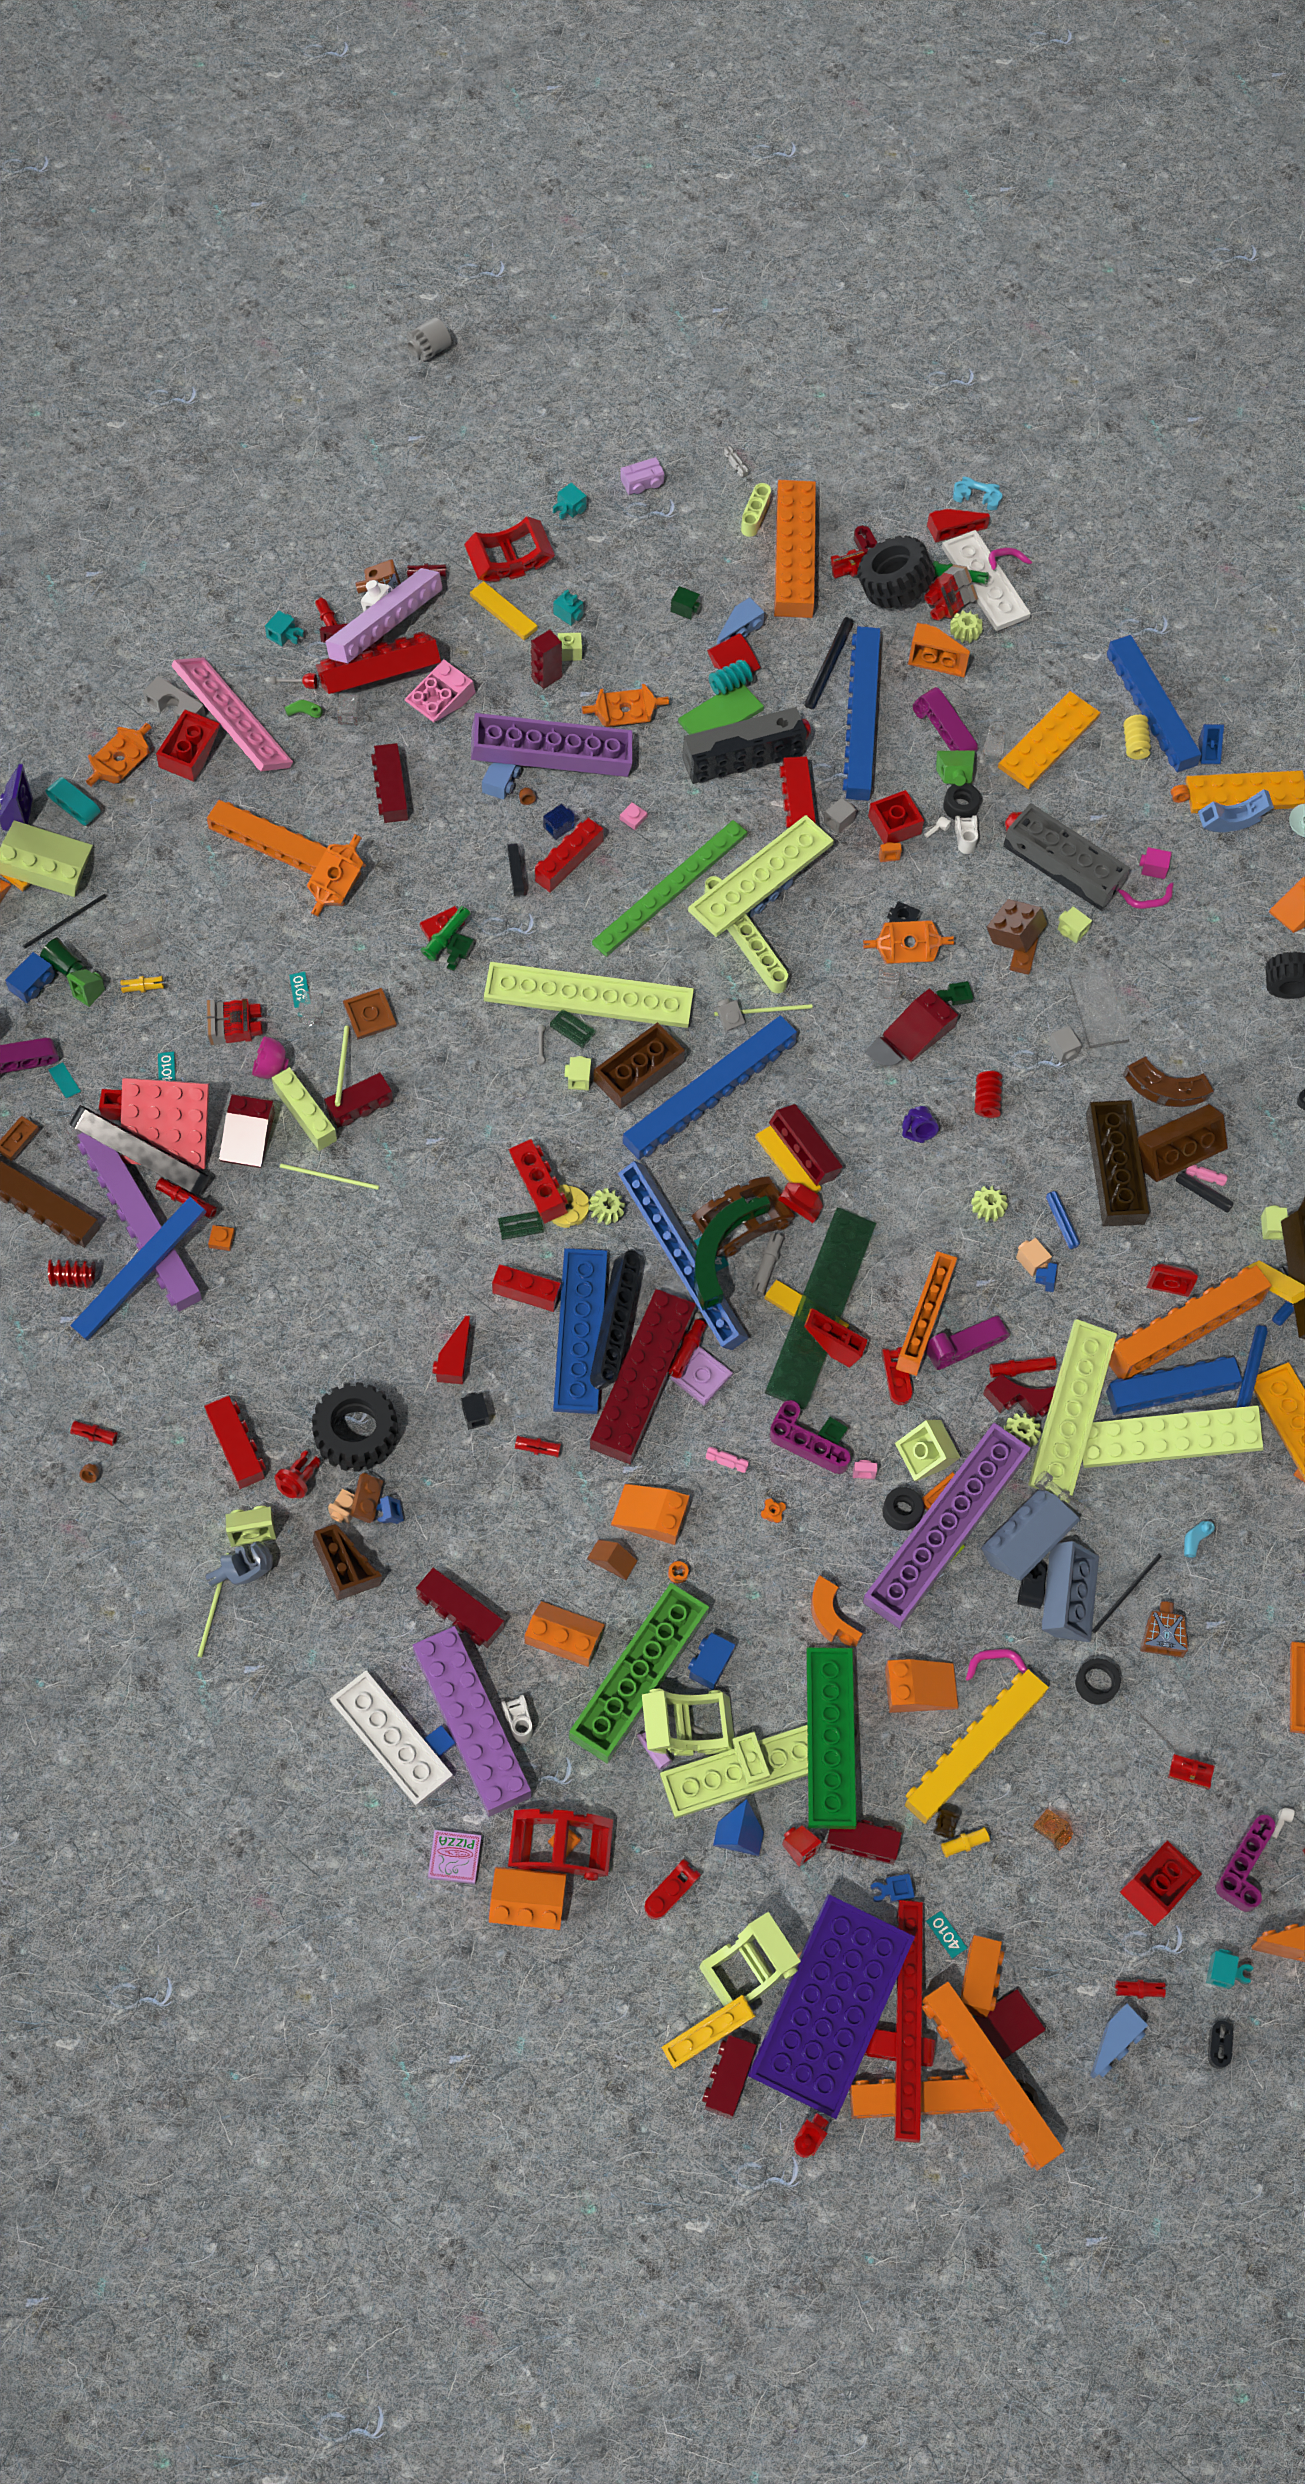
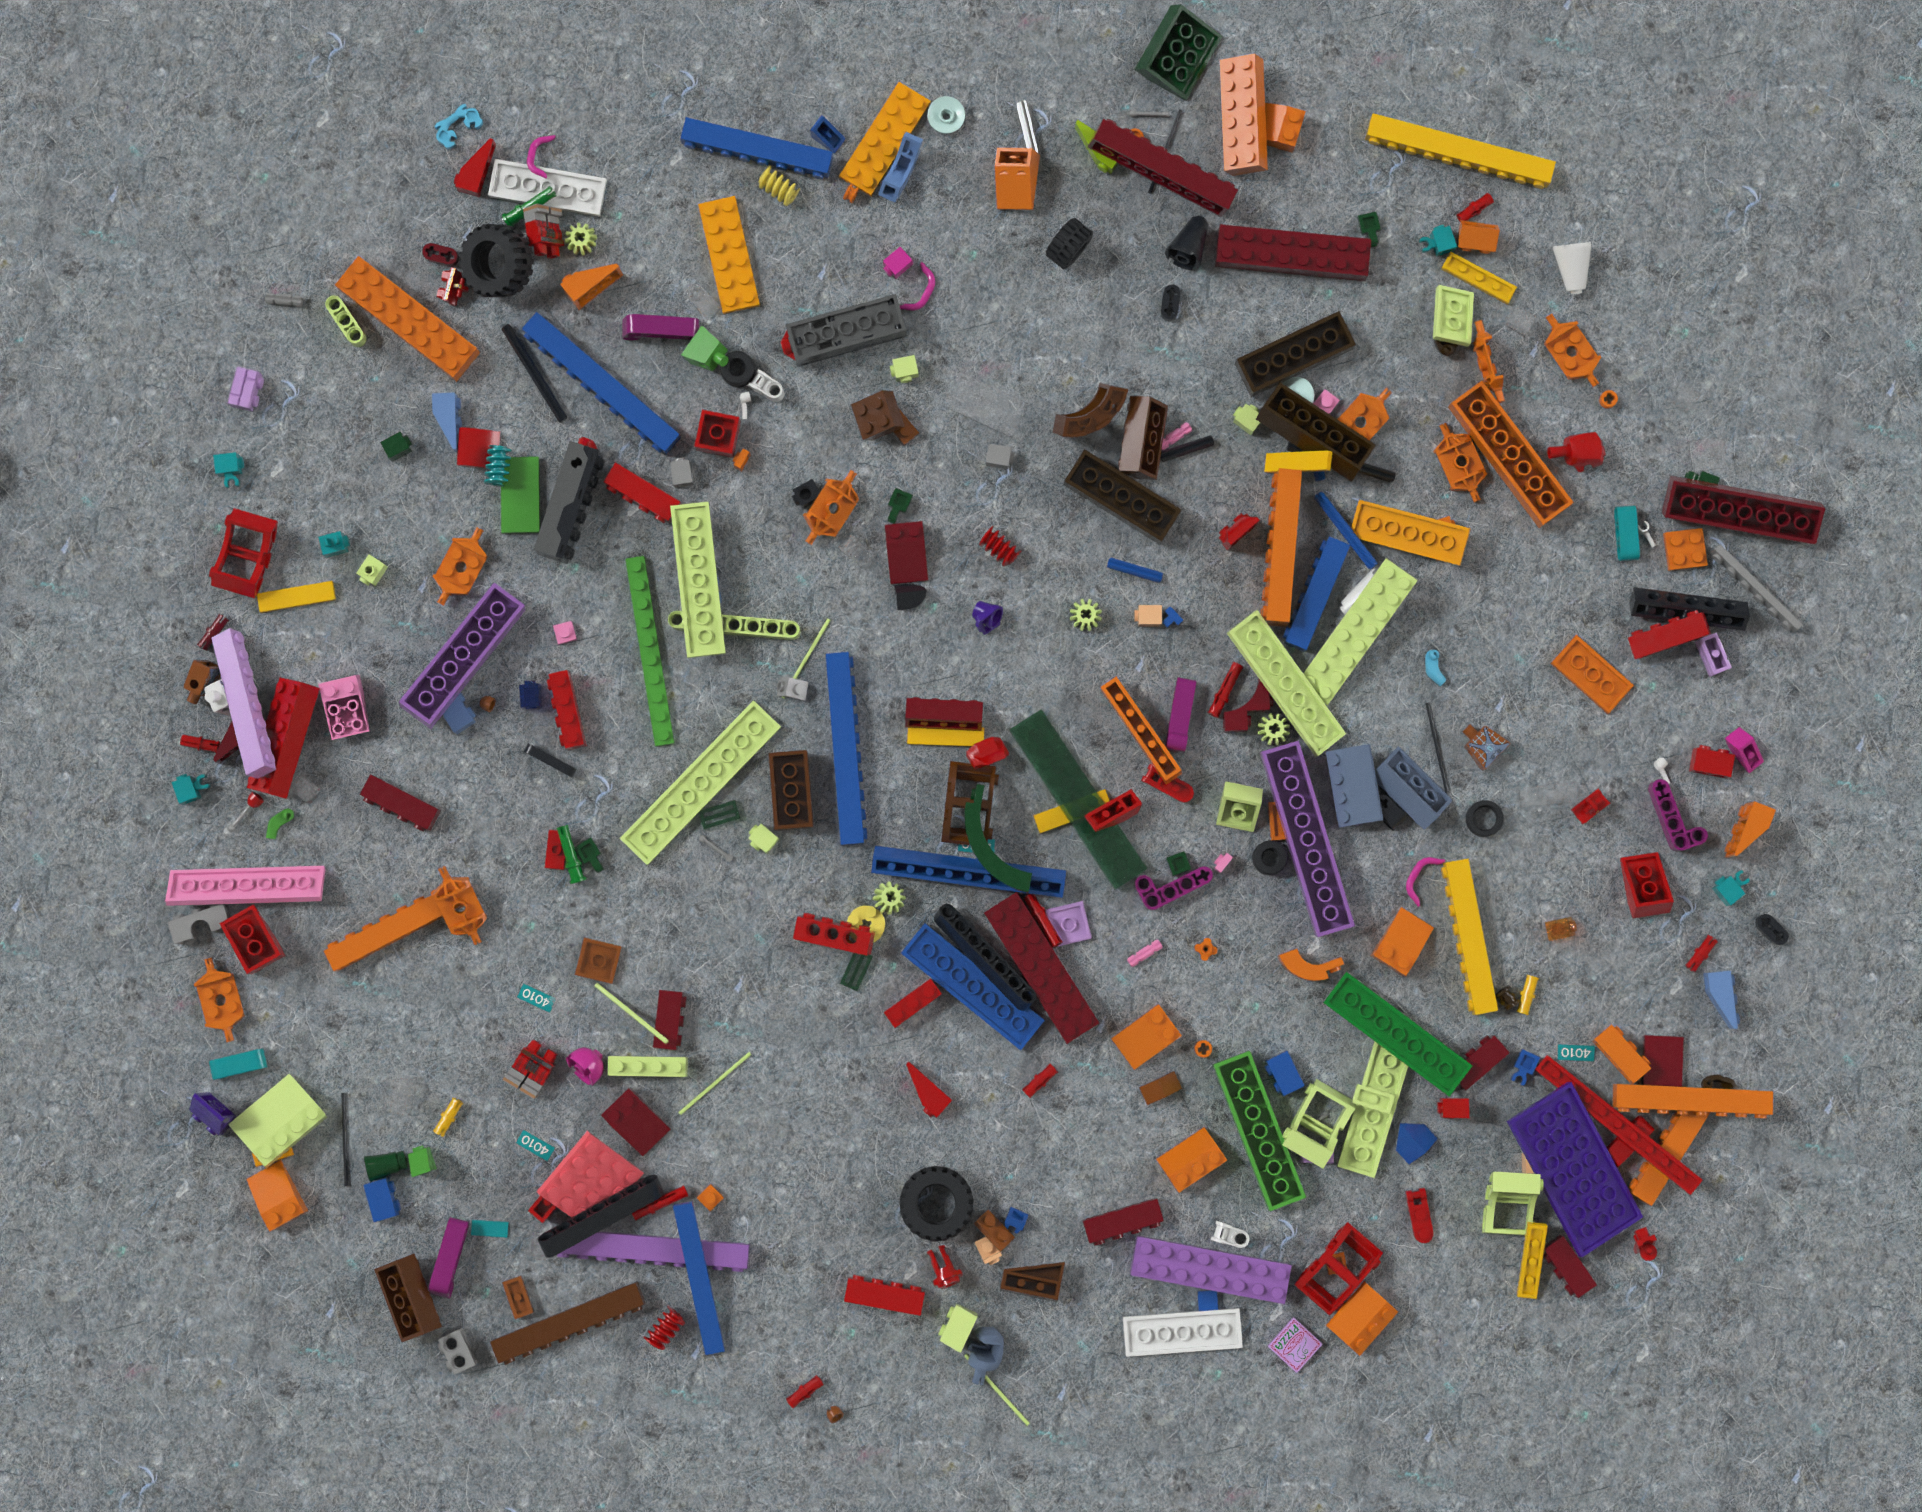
camera: 50 degrees left, 20 degrees up
black brick [461,1393,489,1430] -> none
dark red brick [530,629,562,689] -> none
light grey pin [751,1233,783,1296] -> none
clear piece [1034,1470,1094,1520] -> none

